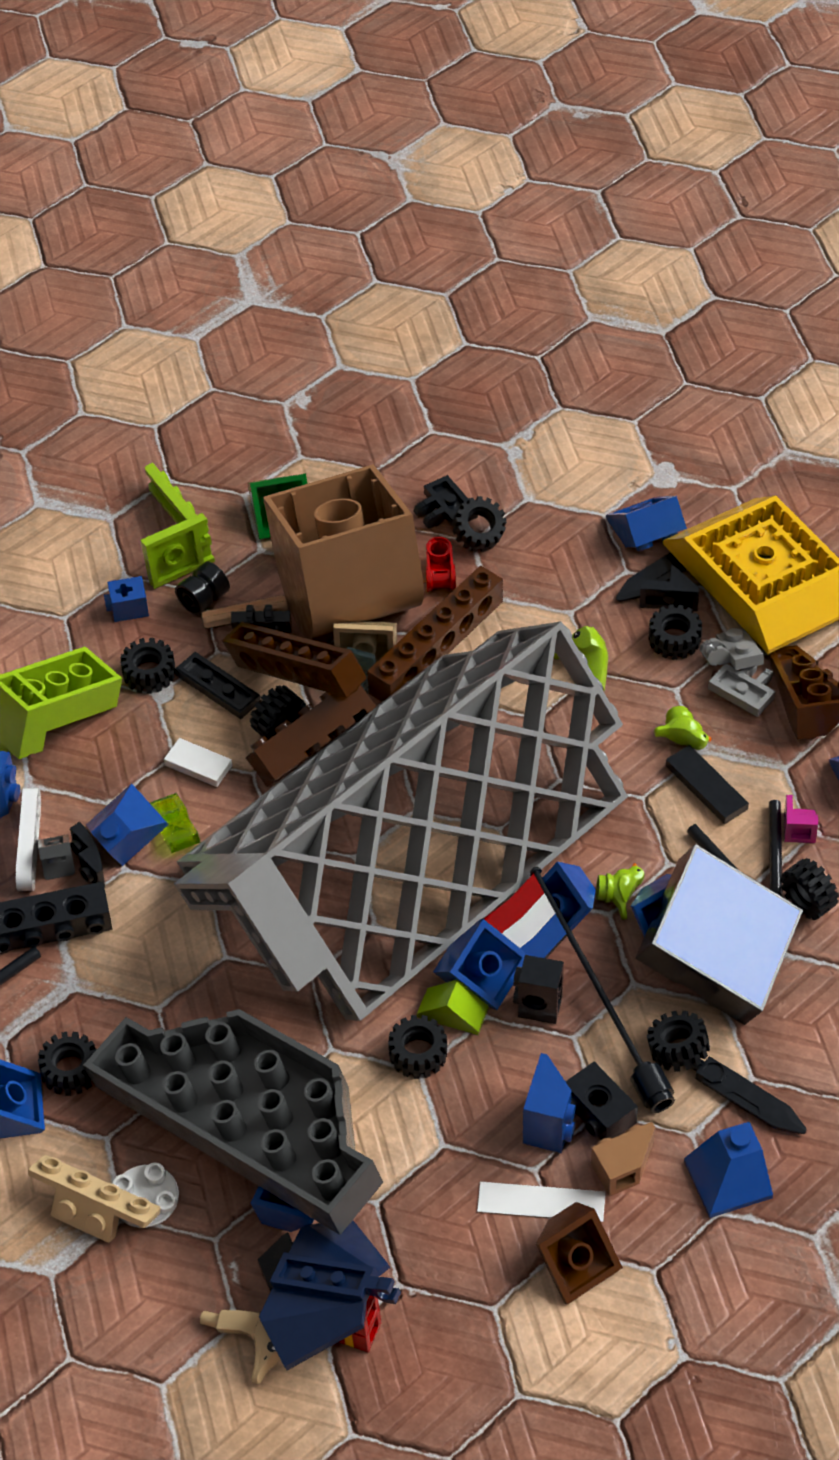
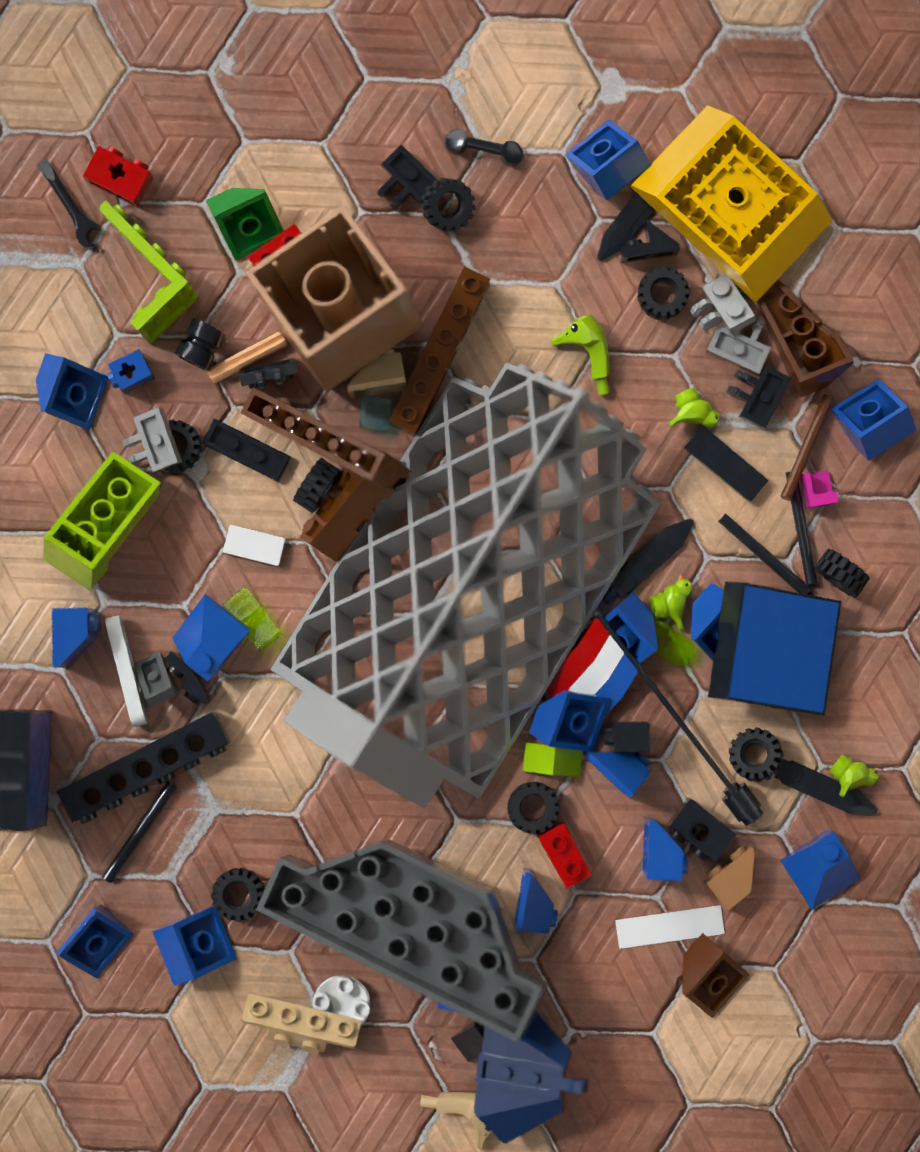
camera: 20 degrees left, 35 degrees up
red piece [426,536,456,592] -> none
none -> blue slope [36,353,108,430]
none -> black piece [37,159,100,250]
none -> red brick [83,146,153,208]
none -> light grey hinge [122,407,182,472]
none -> black bar [445,129,523,167]
none -> blue slope [514,868,558,934]
none -> red brick [537,822,592,889]
none -> blue slope [584,751,651,798]
none -> black piece [602,519,694,605]
none -> clear neon green plate [654,619,695,665]
none -> black hinge [726,365,791,430]
none -> reddish brown bar [780,394,834,501]
none -> lime animal [829,754,879,797]

